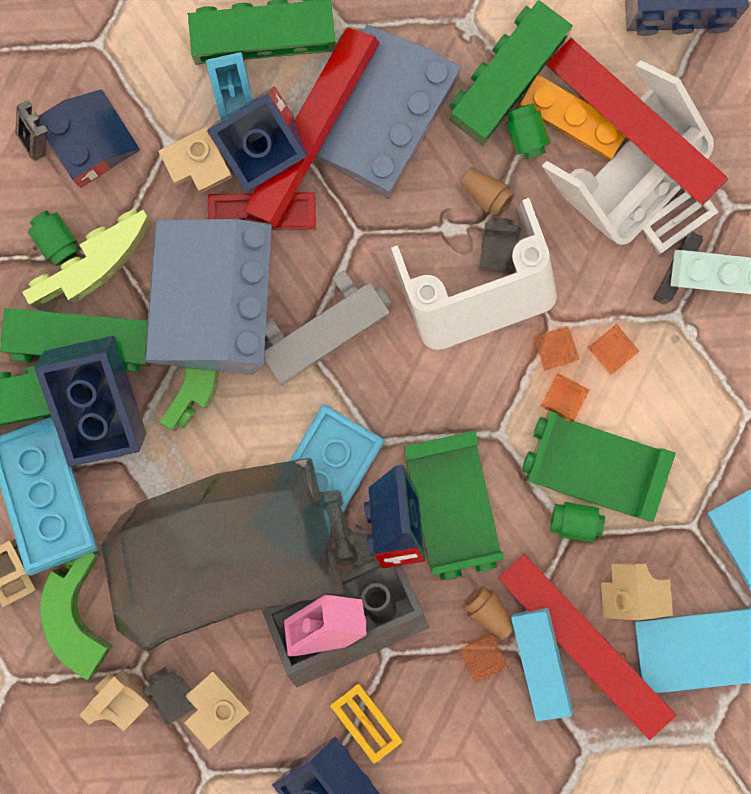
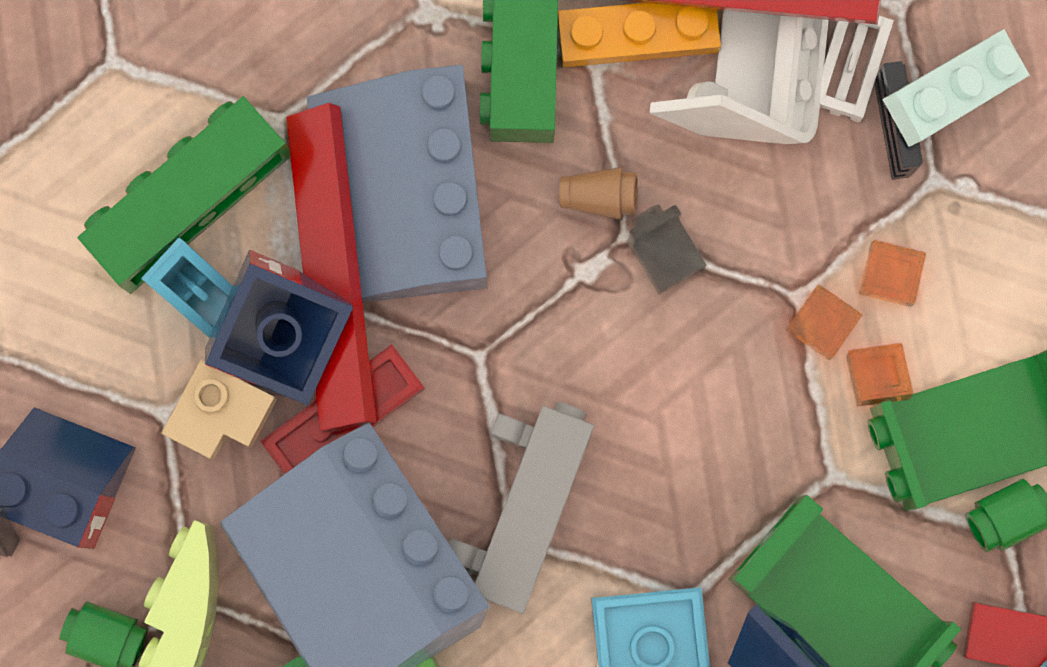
camera: 35 degrees left, 5 degrees down
white windscreen [390,198,557,351] -> none
green brick [506,103,550,159] -> none

